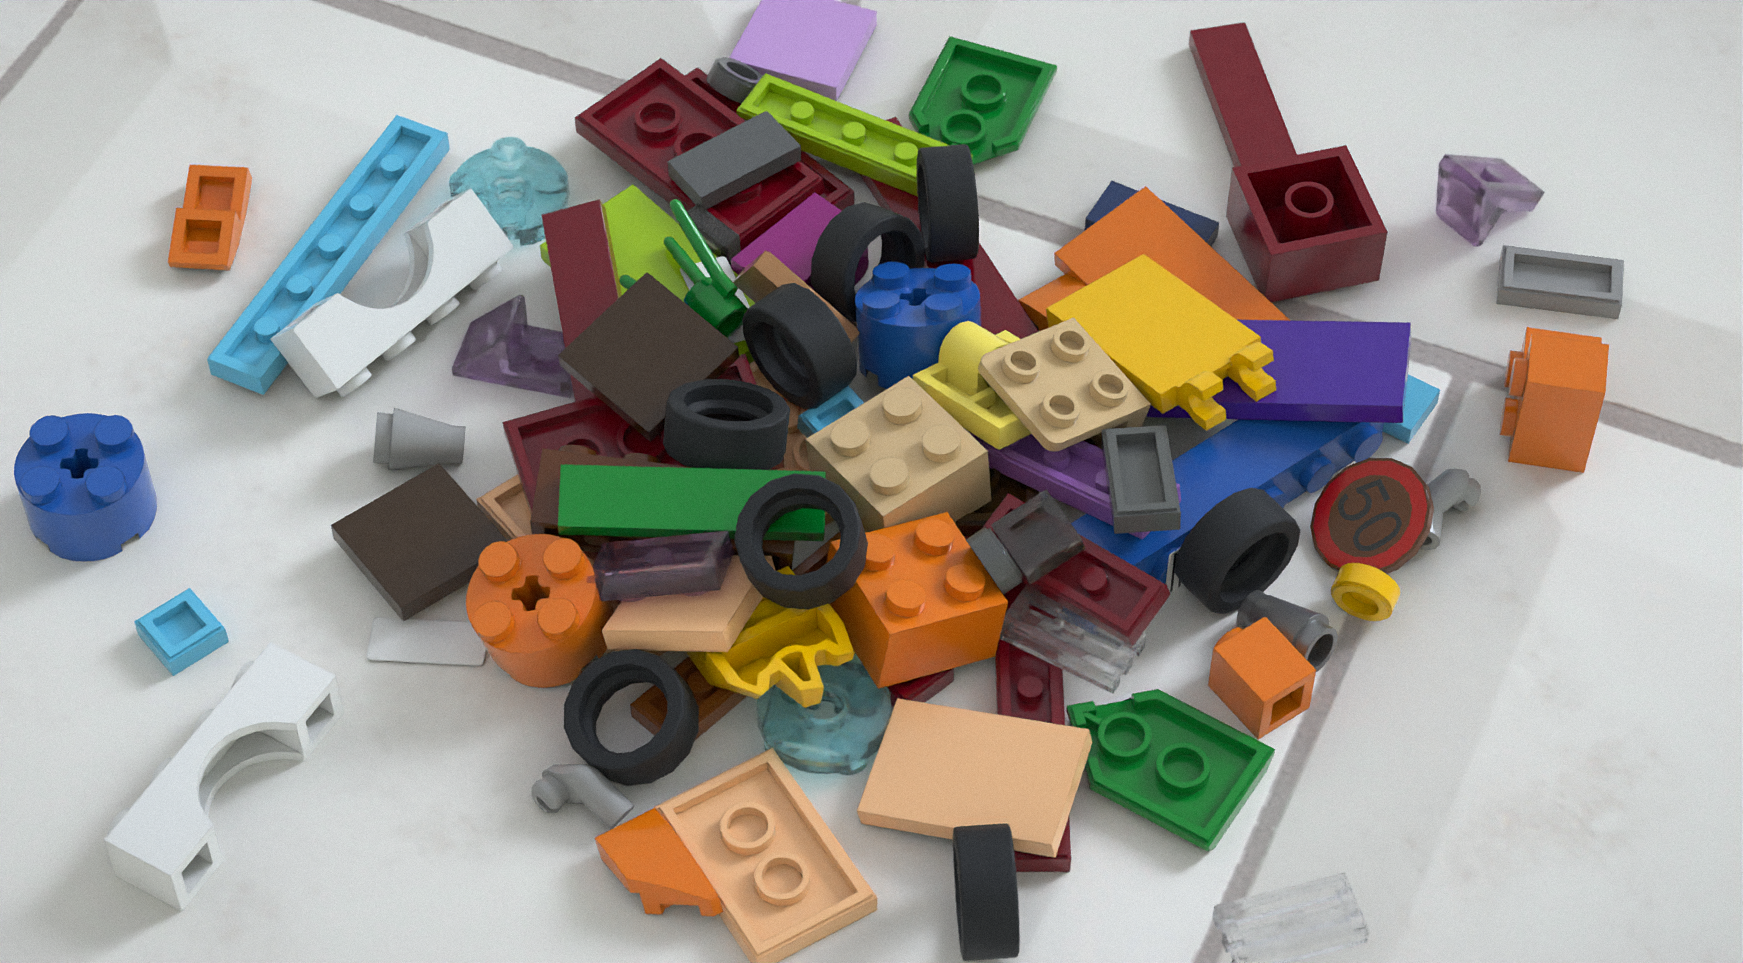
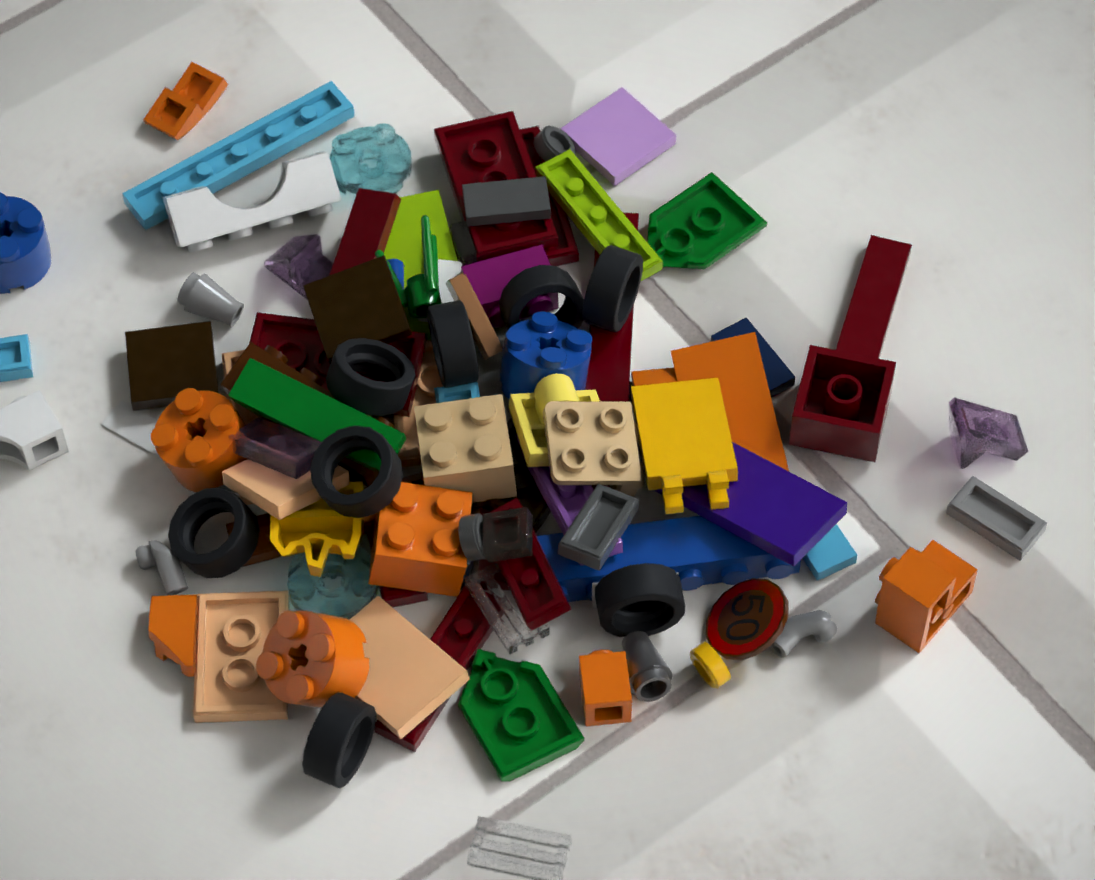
camera: 30 degrees right, 5 degrees up
none -> orange brick [256,610,369,708]

